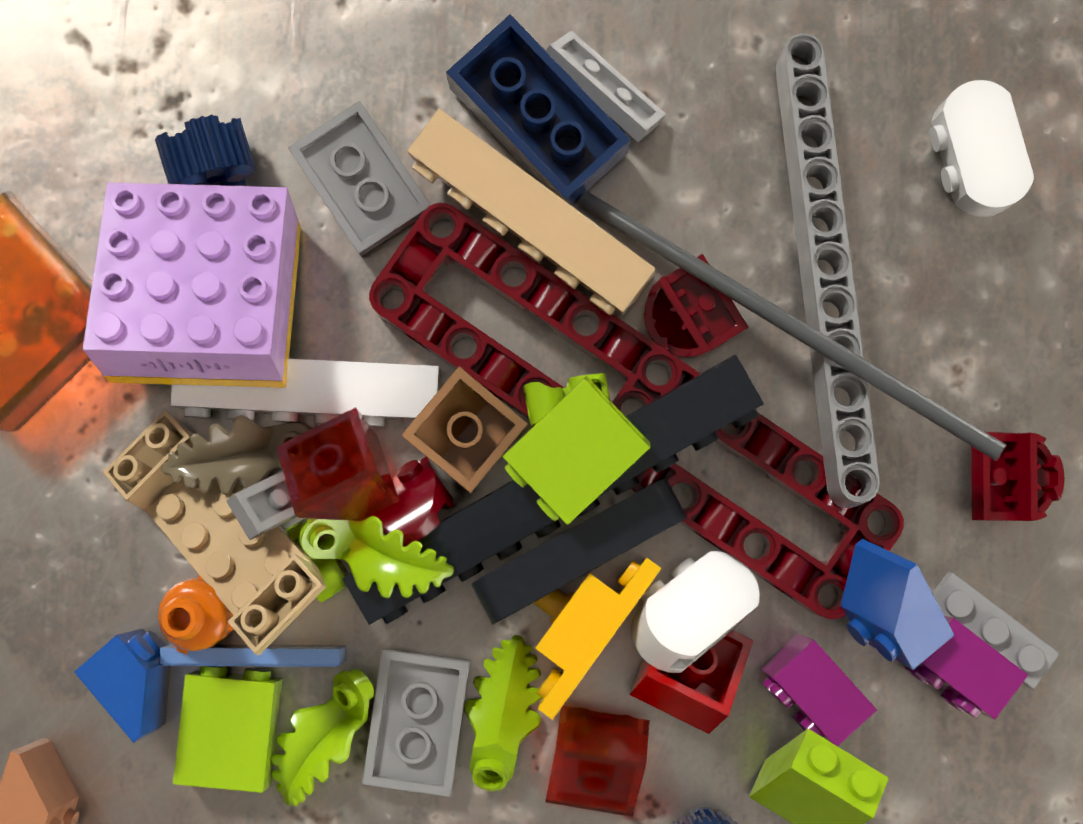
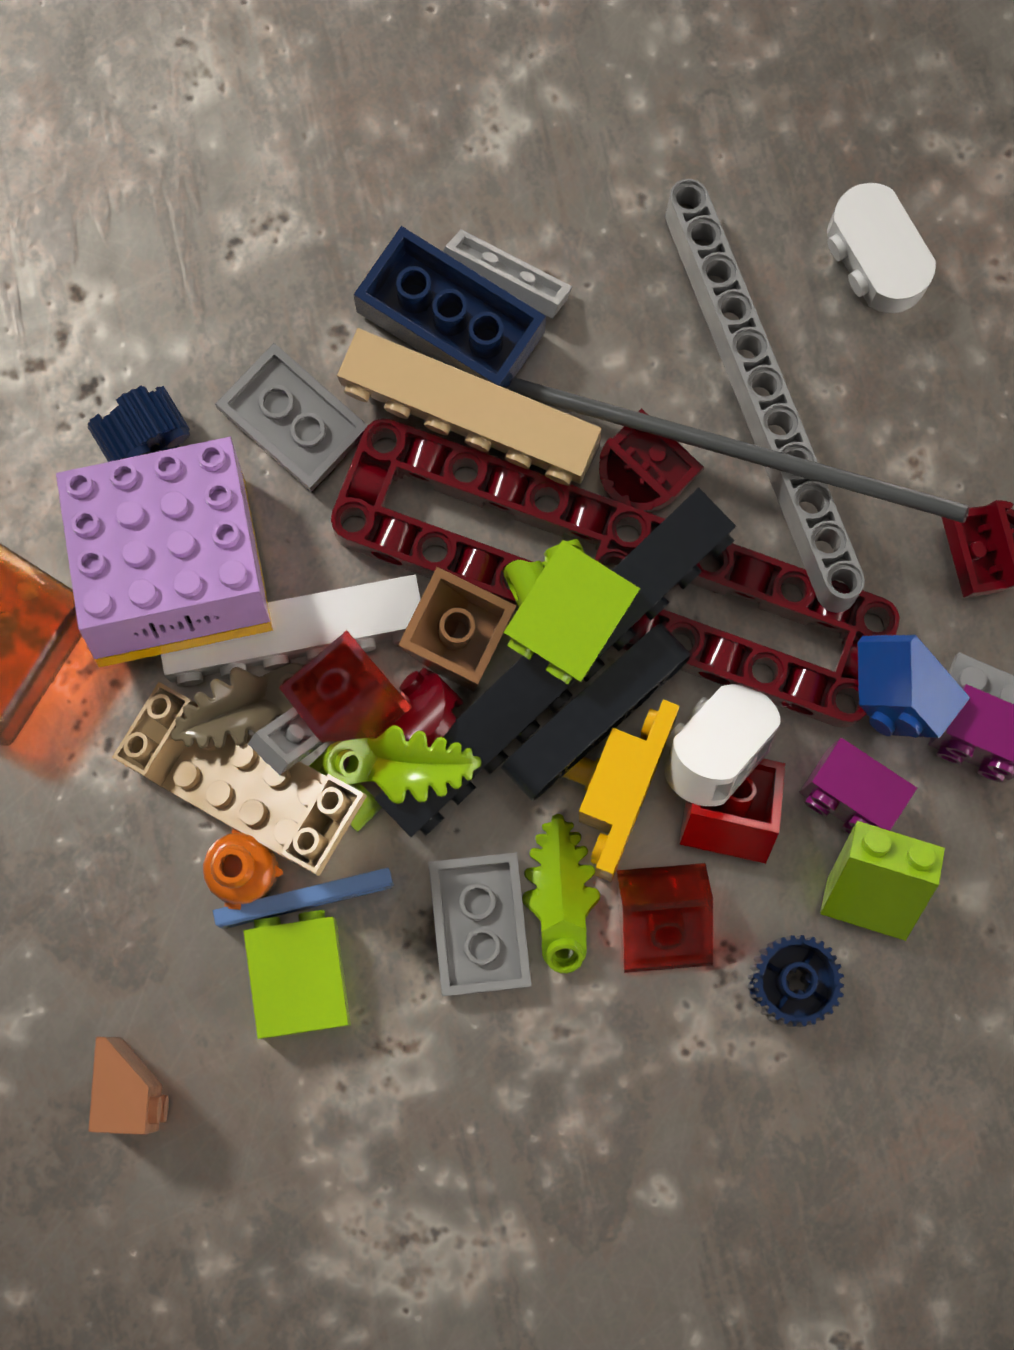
camera: 20 degrees left, 5 degrees down
blue slope [74,628,170,743] -> none
lime plant [271,668,374,806] -> none

